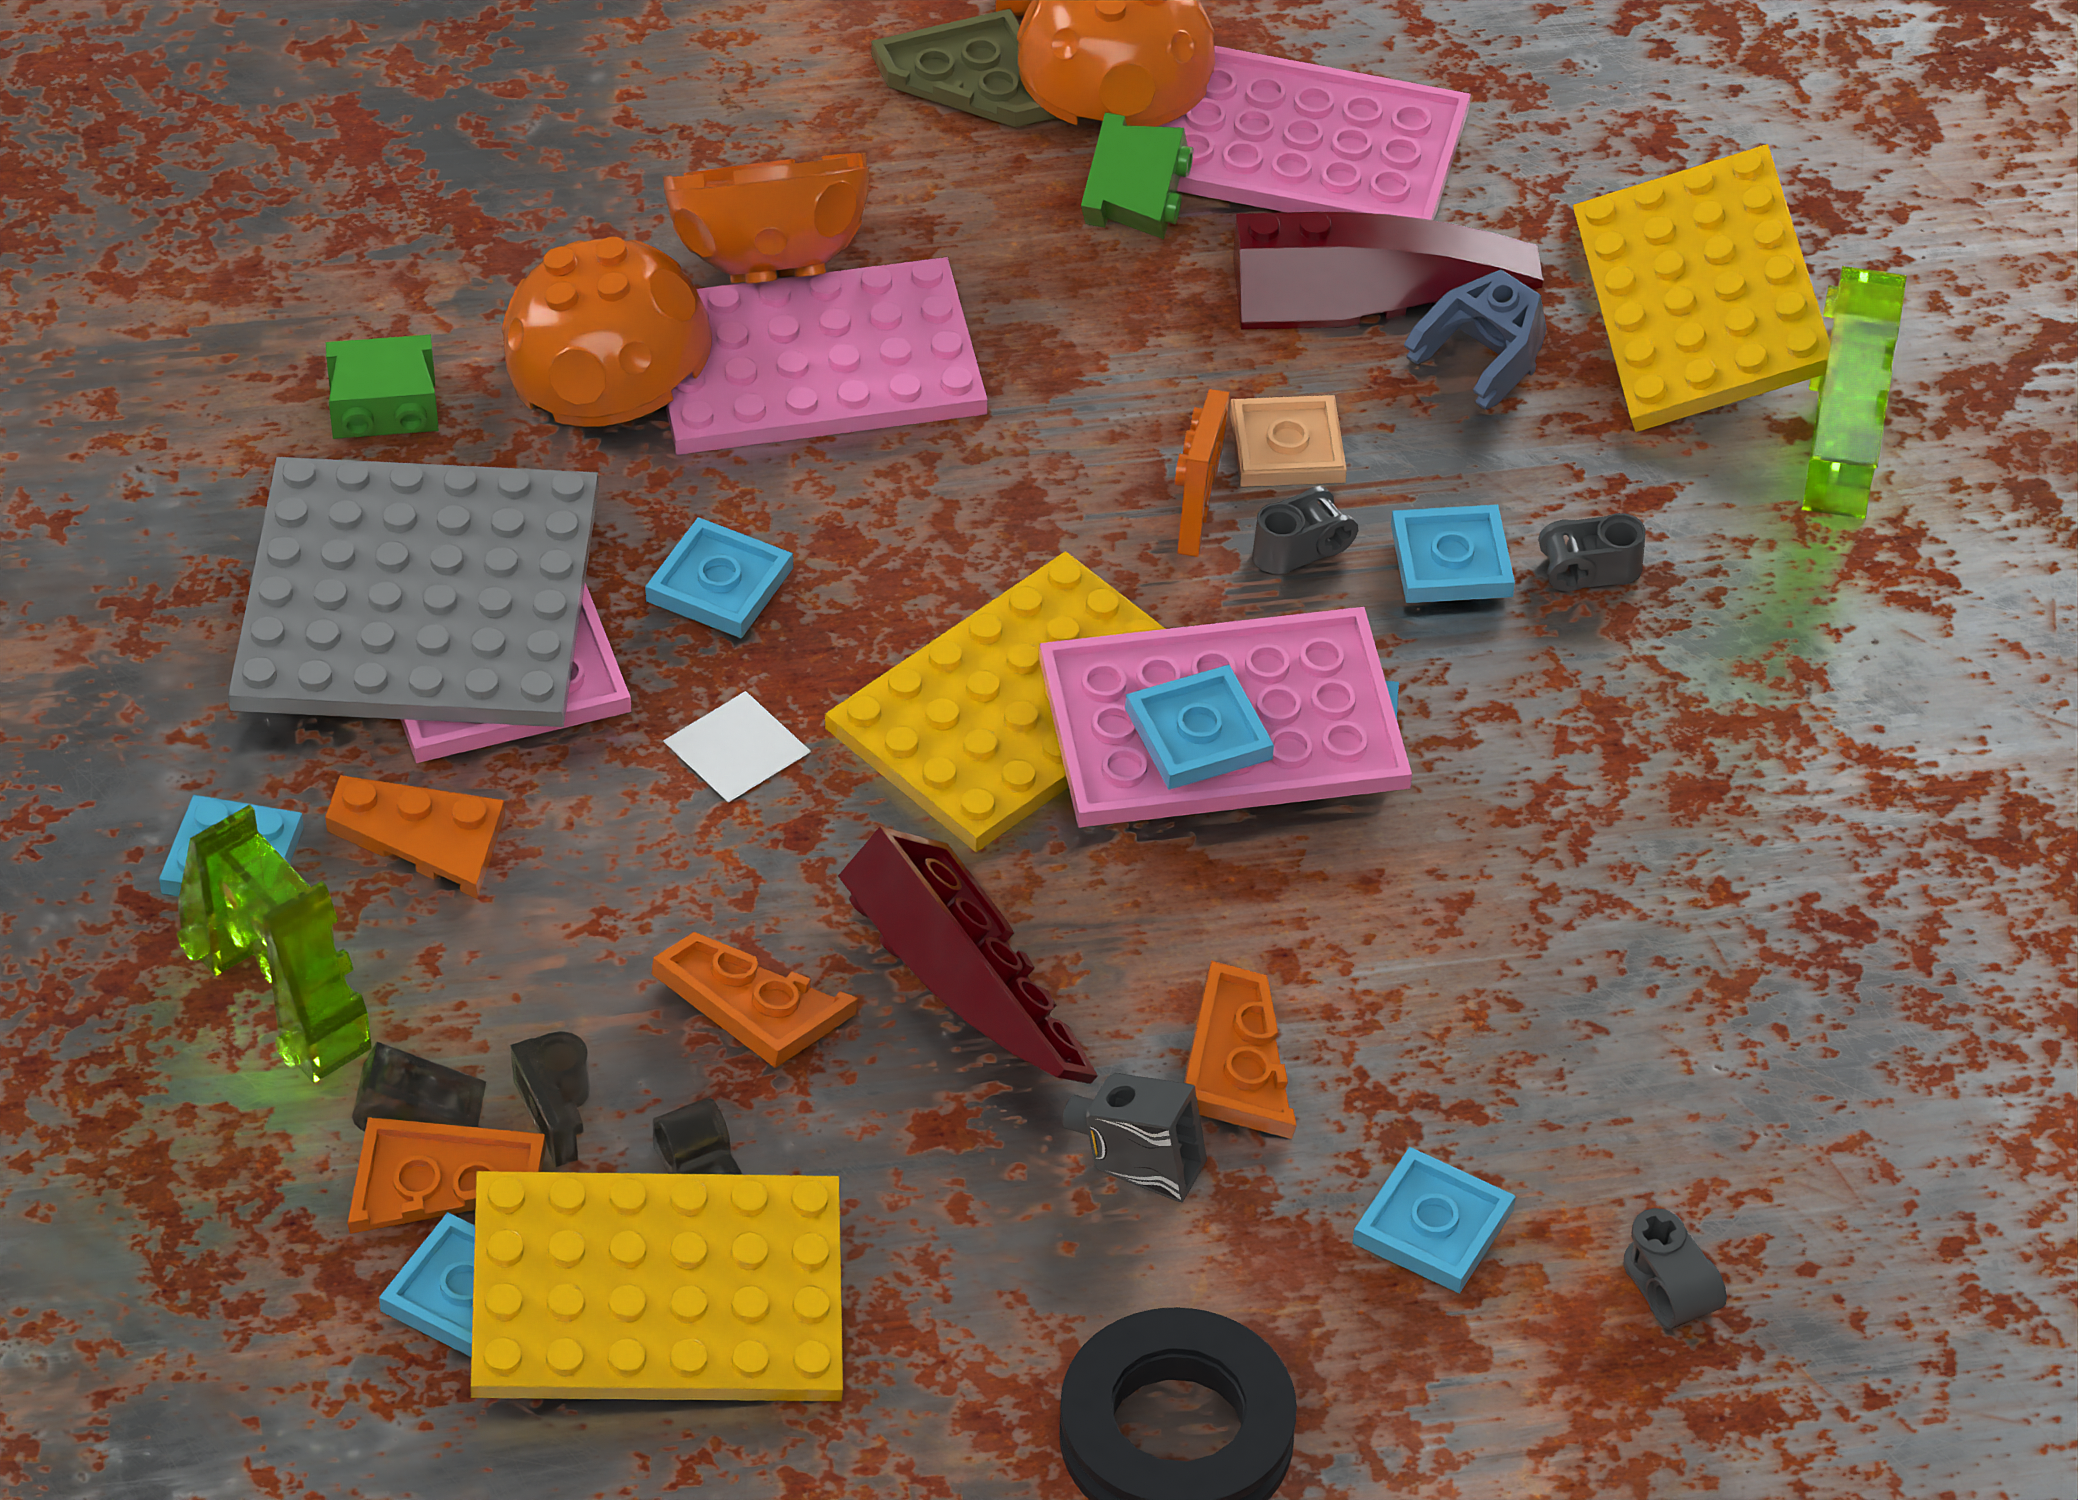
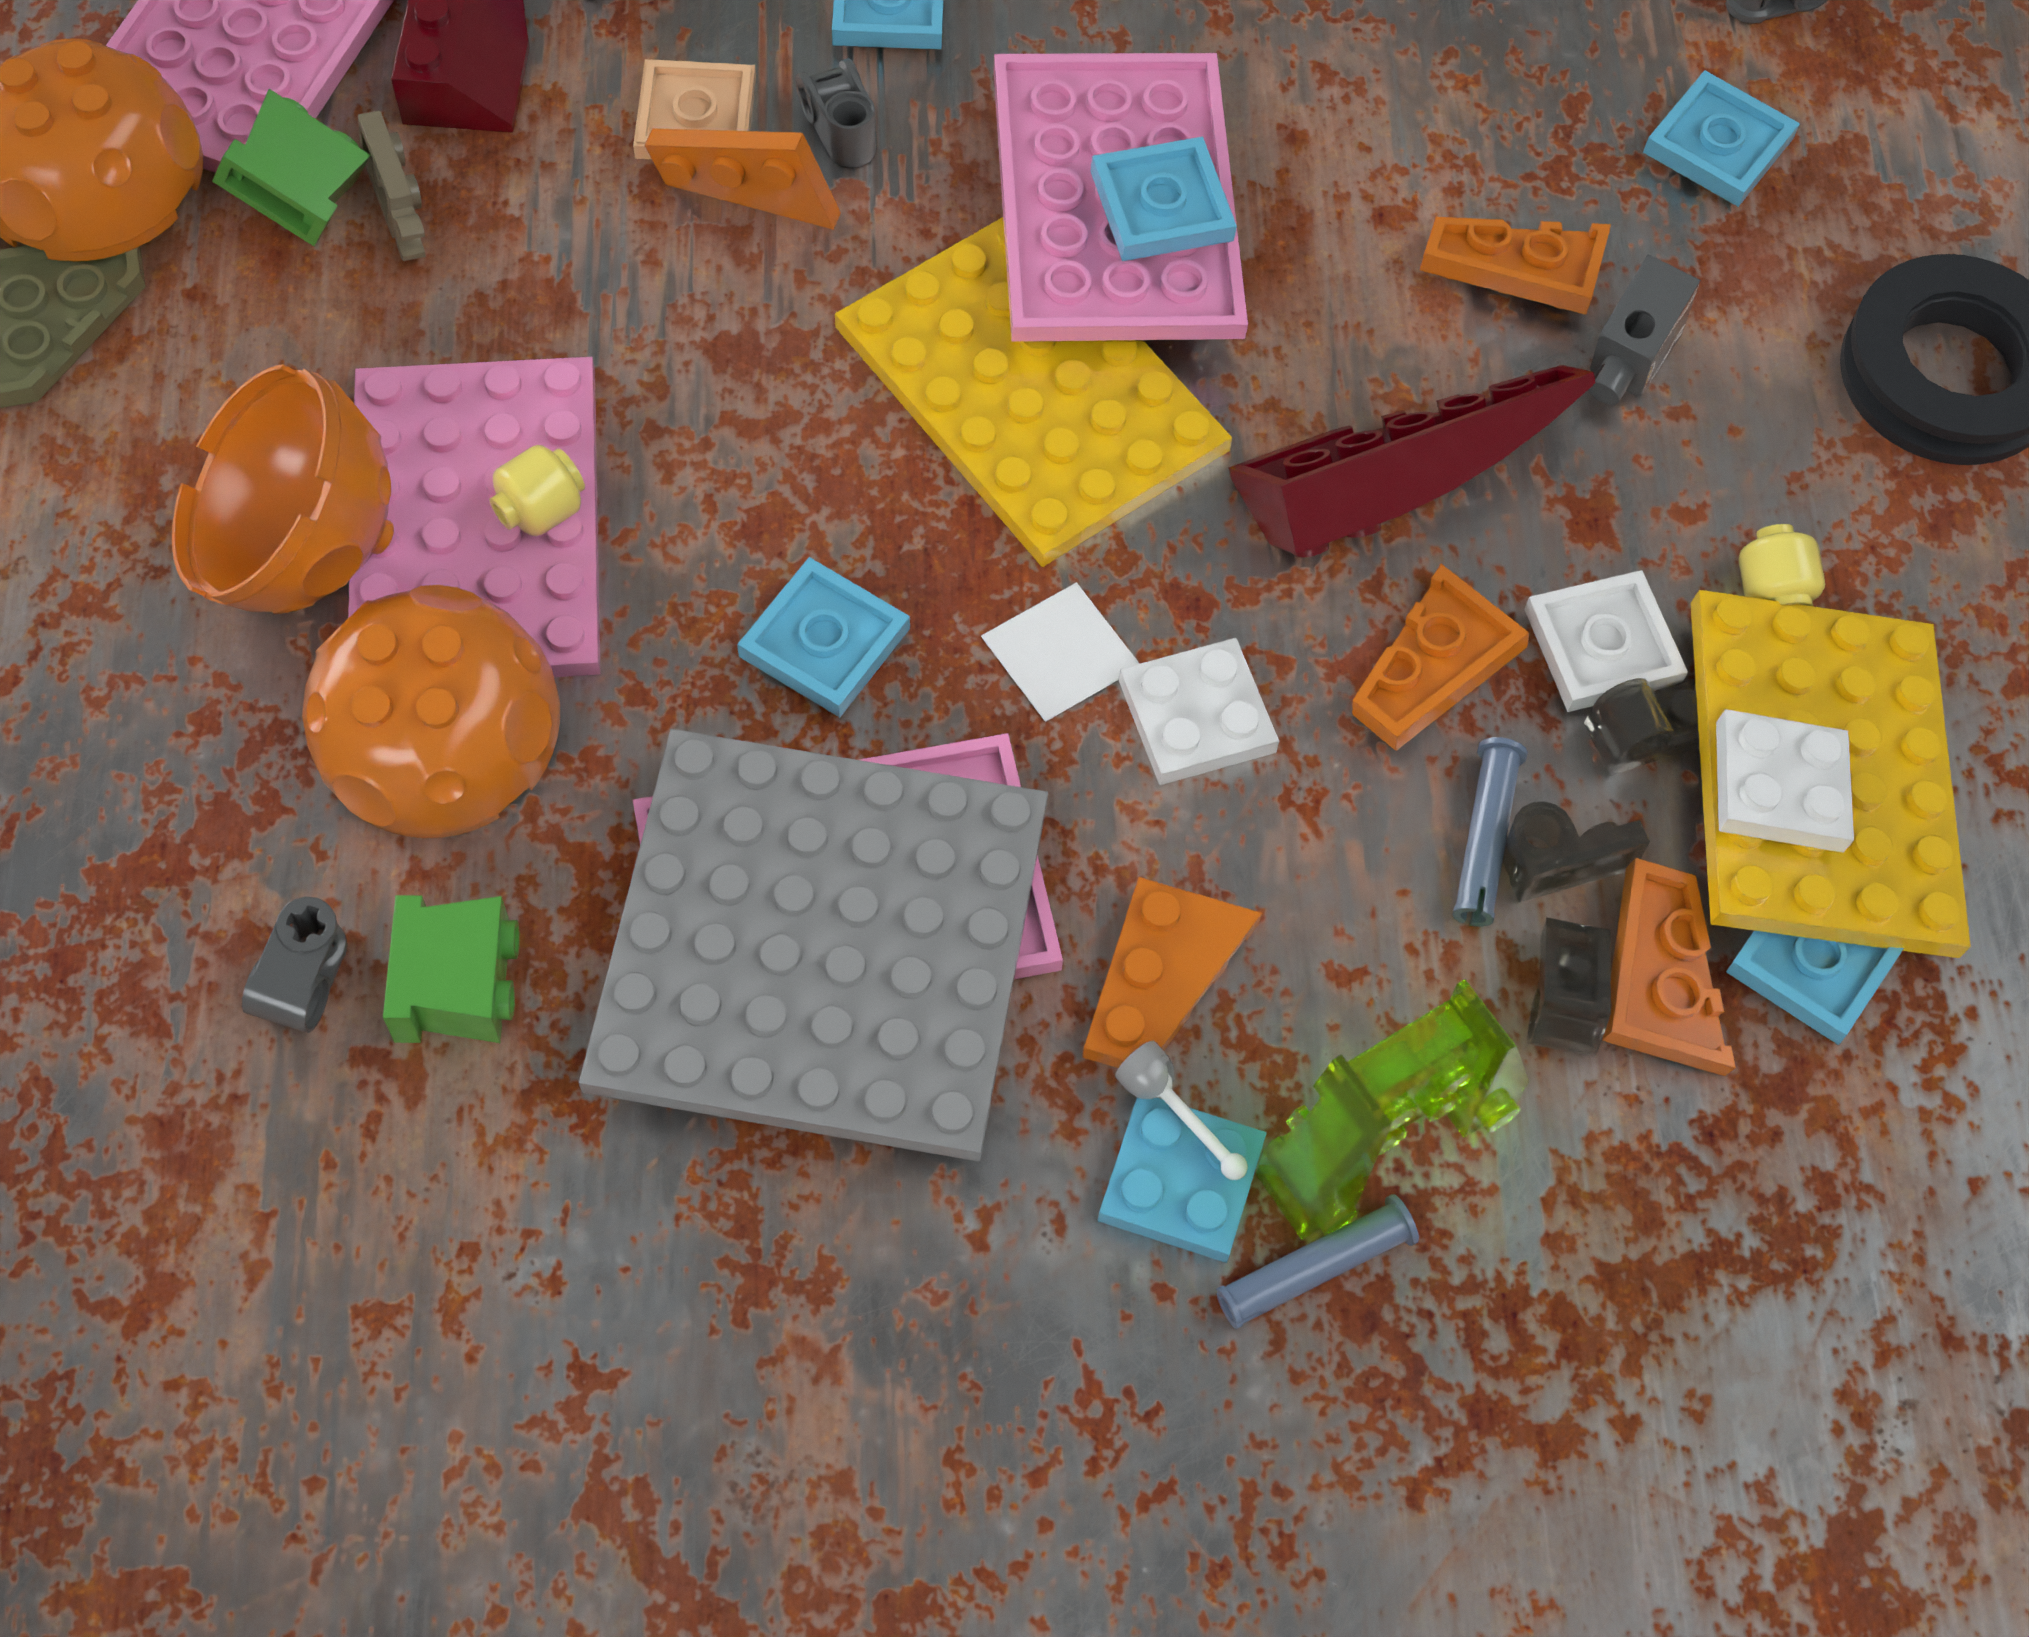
camera: 85 degrees left, 15 degrees up
none -> dark grey piece [242,896,348,1033]
none -> dark tan plate [358,111,426,261]
none -> light yellow head [489,445,585,537]
none -> hinge [1115,1040,1248,1180]
none -> white plate [1119,638,1279,785]
none -> sand blue pin [1216,1194,1419,1329]
none -> sand blue pin [1452,737,1528,927]
none -> white plate [1524,570,1688,712]
none -> white plate [1716,709,1854,853]
none -> light yellow head [1739,524,1825,606]

